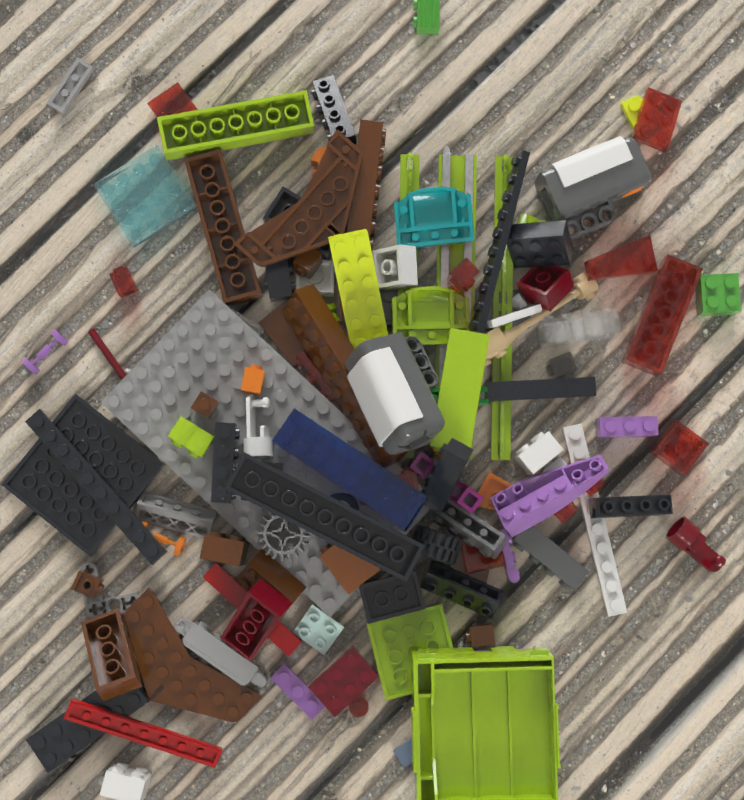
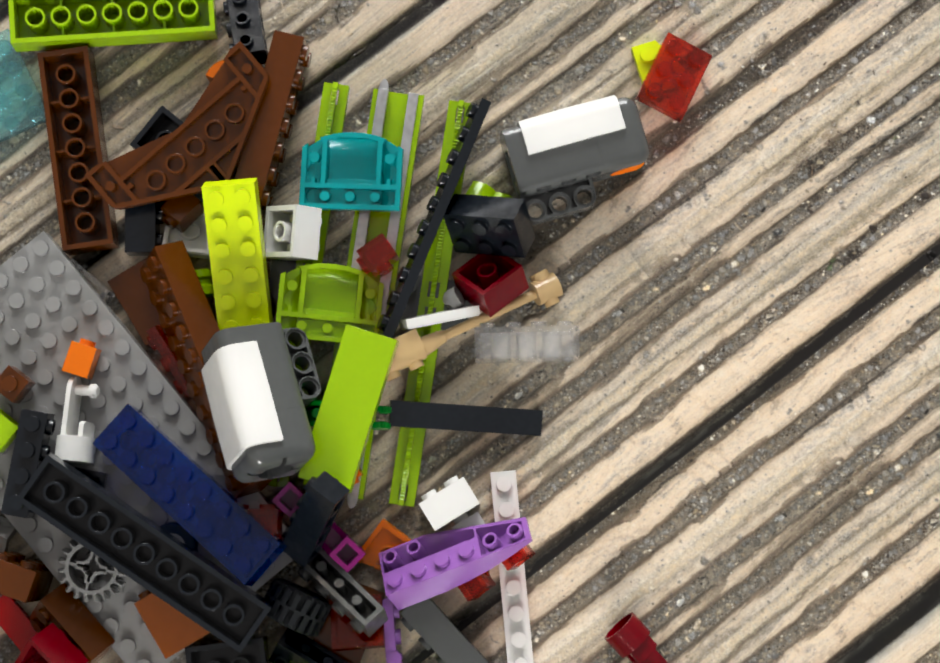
camera: 15 degrees right, 0 degrees up
clear smoke brick [545,352,577,379] -> none
clear red wing [584,235,658,281] -> none
black brick [589,494,673,519] -> none
medium lavender brick [595,416,658,438] -> none
clear red brick [621,254,703,377] -> none
clear red brick [650,420,709,476] -> none
bright green brick [694,273,741,316] -> none

